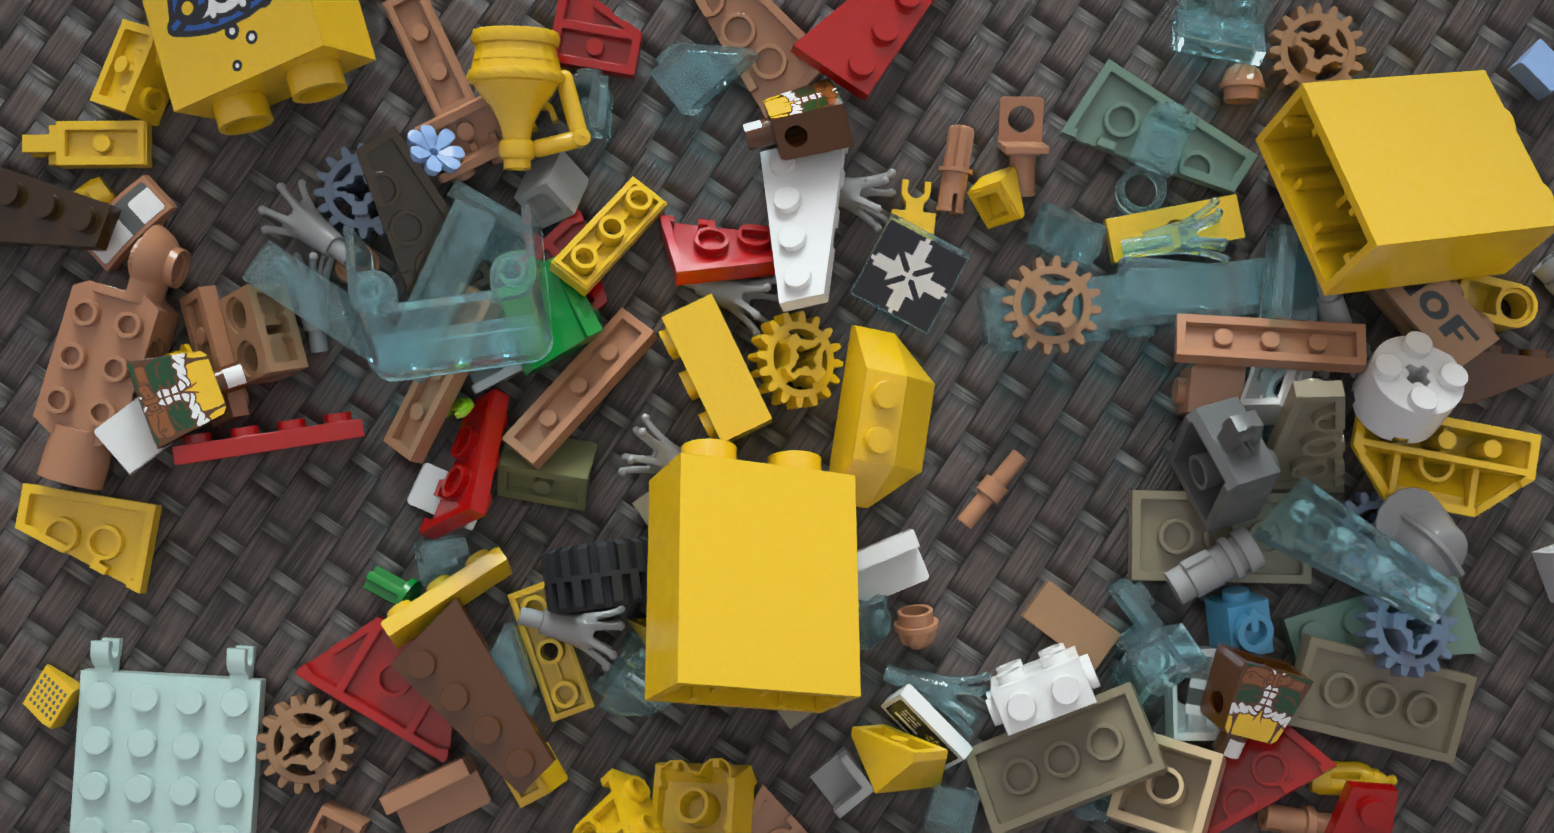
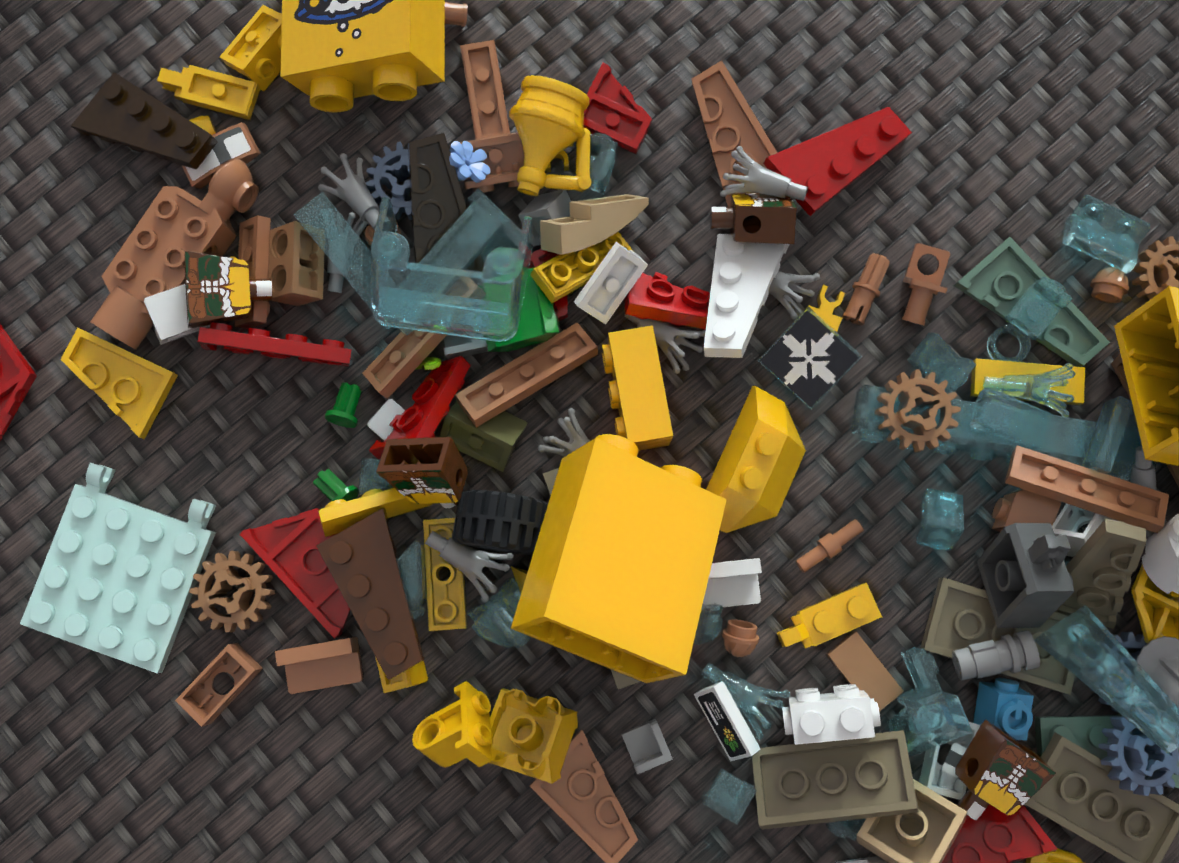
camera: 20 degrees right, 5 degrees down
yellow slope [23,664,80,729] -> none
clear light blue slope [650,43,760,115] -> none
yellow gear [748,311,843,410] -> none
yellow slope [851,724,948,794] -> none
yellow slope [966,166,1025,229] -> none
none -> green piece [325,382,361,428]
none -> reddish brown torso [376,437,468,508]
none -> tan slope [540,194,649,255]
none -> white panel [574,242,648,324]
none -> light grey piece [720,146,808,201]
none -> yellow hinge [776,583,882,648]
none -> clear light blue bracket [916,488,964,550]

